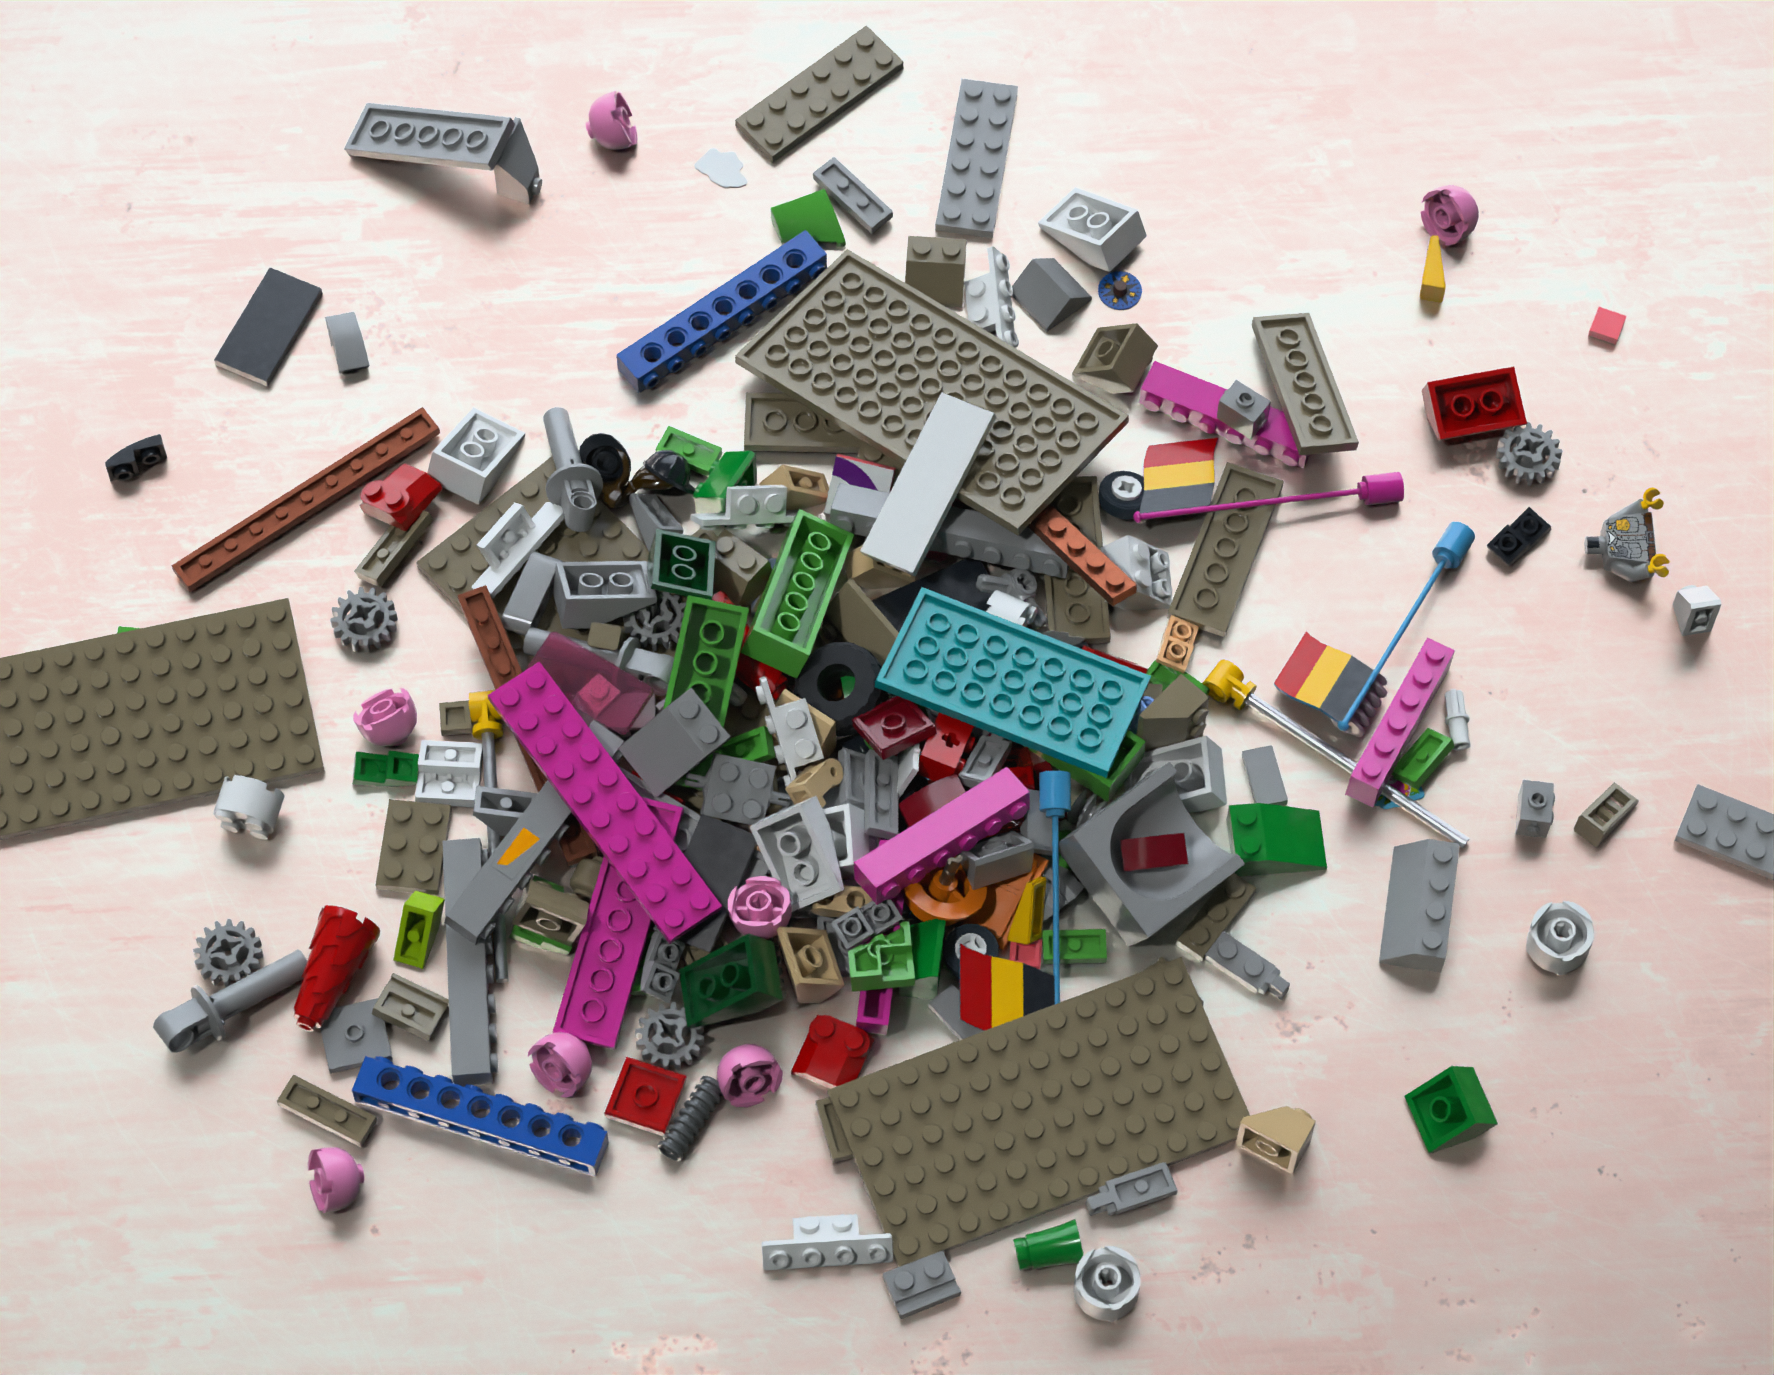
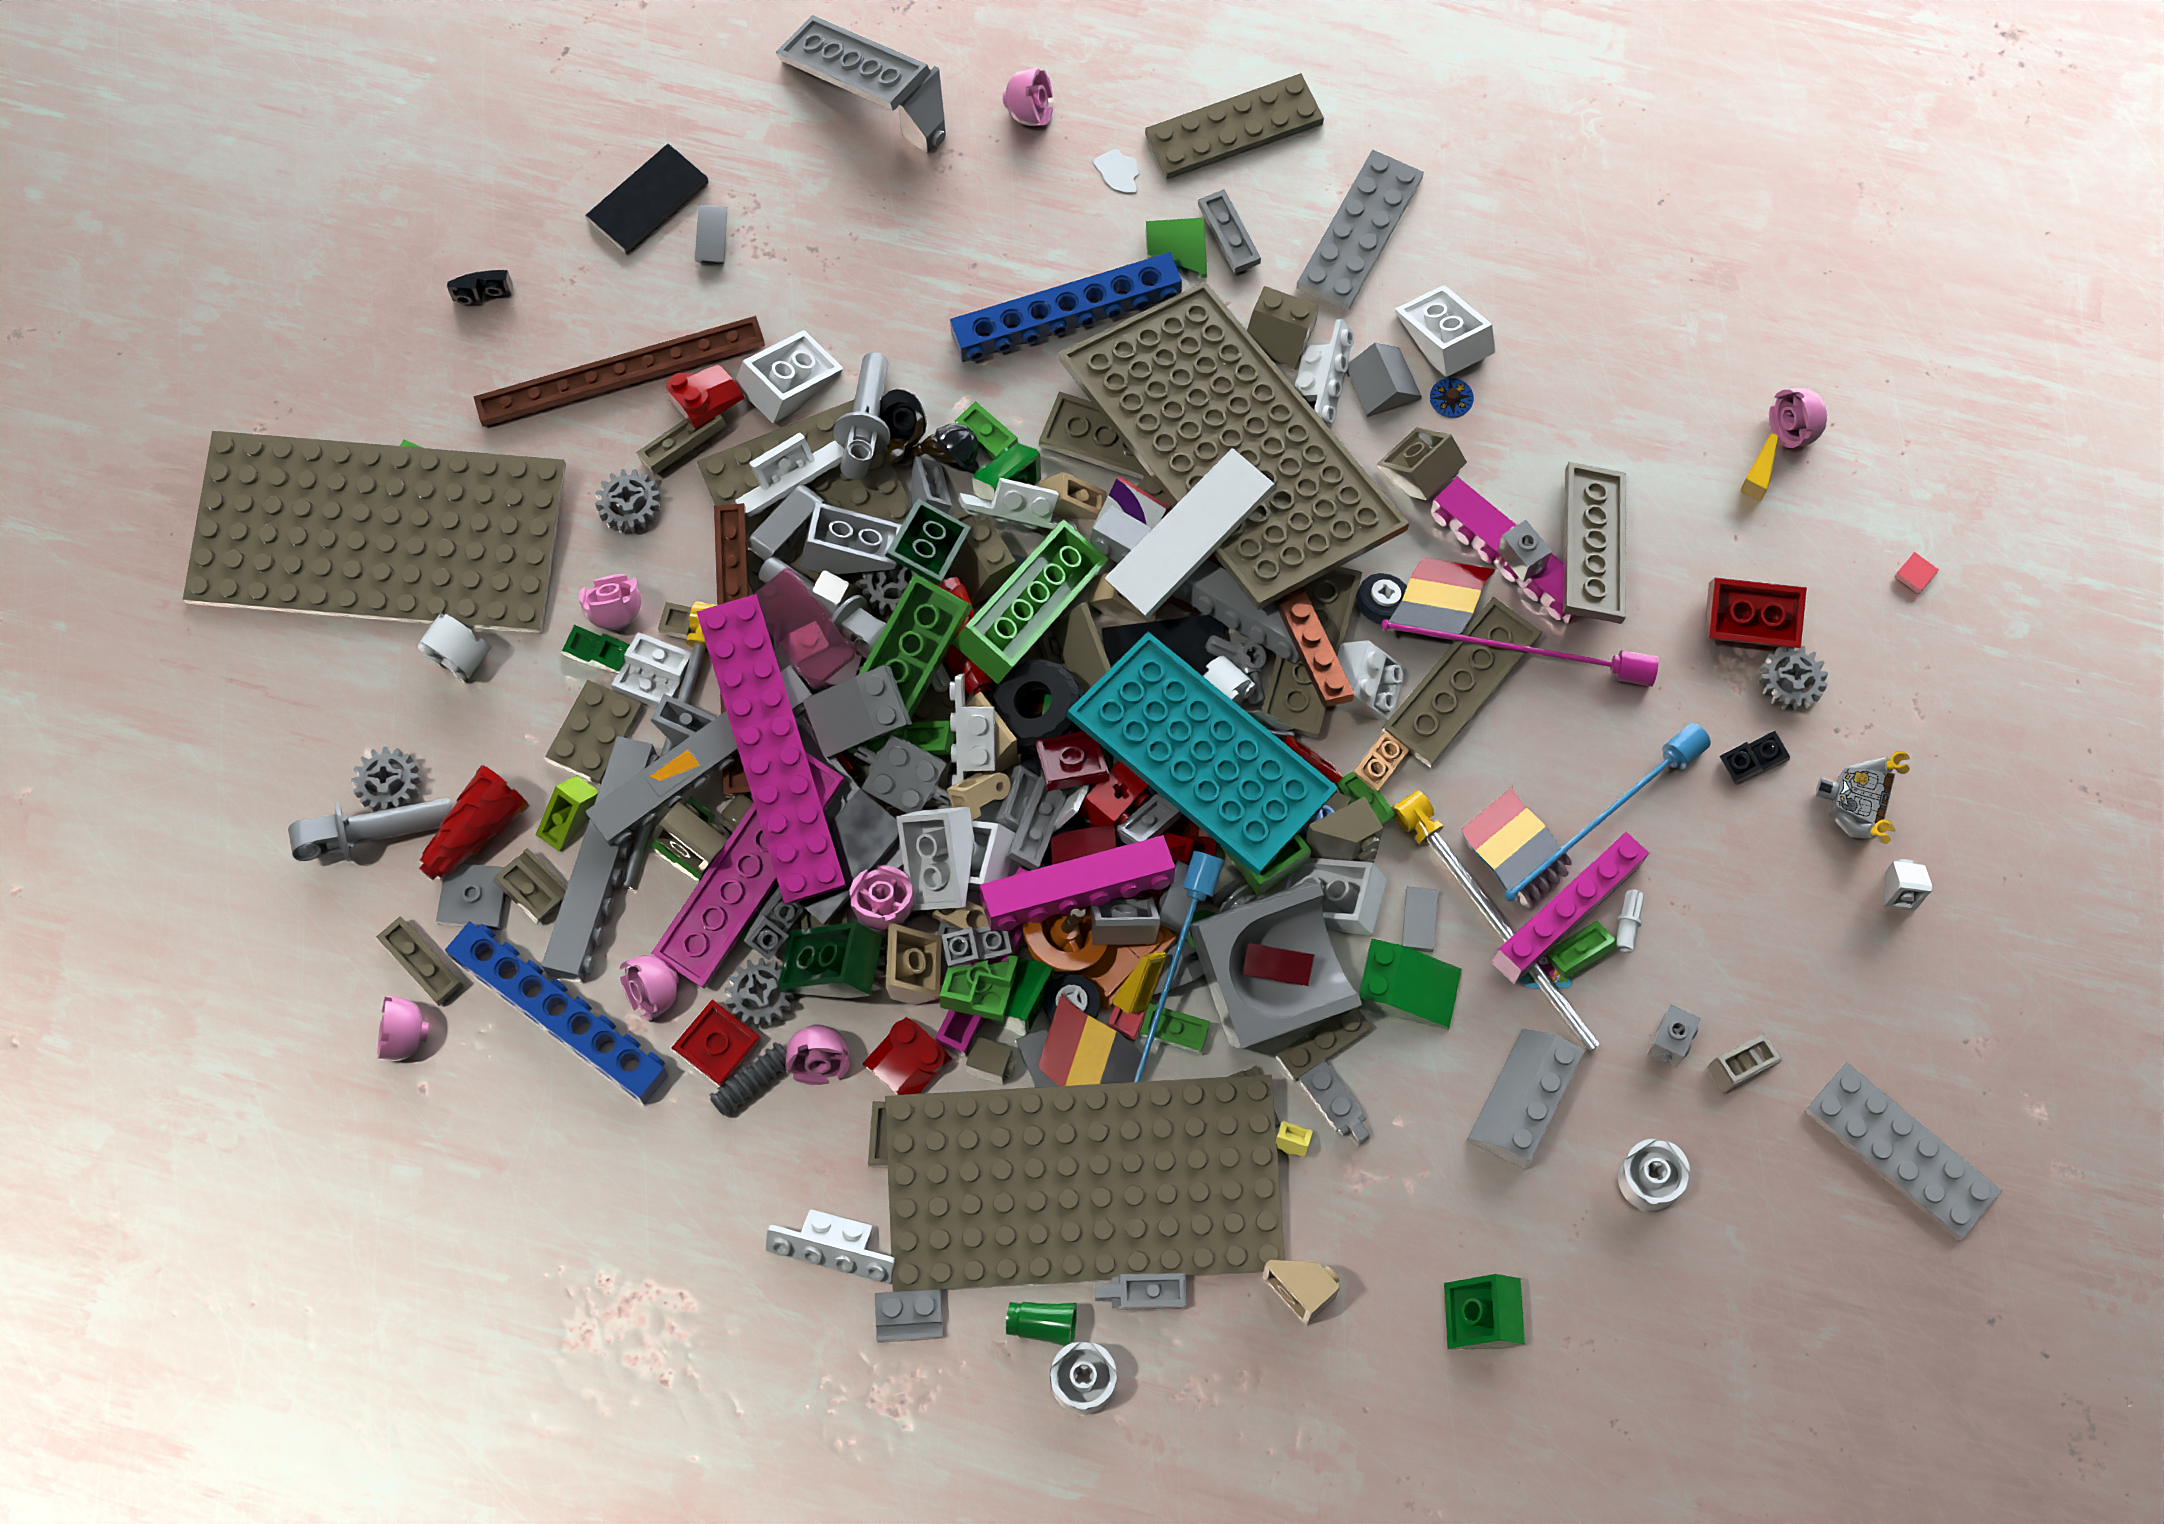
camera: 20 degrees right, 5 degrees up
none -> dark tan brick [965,1036,1017,1085]
none -> light yellow plate [1275,1121,1313,1157]

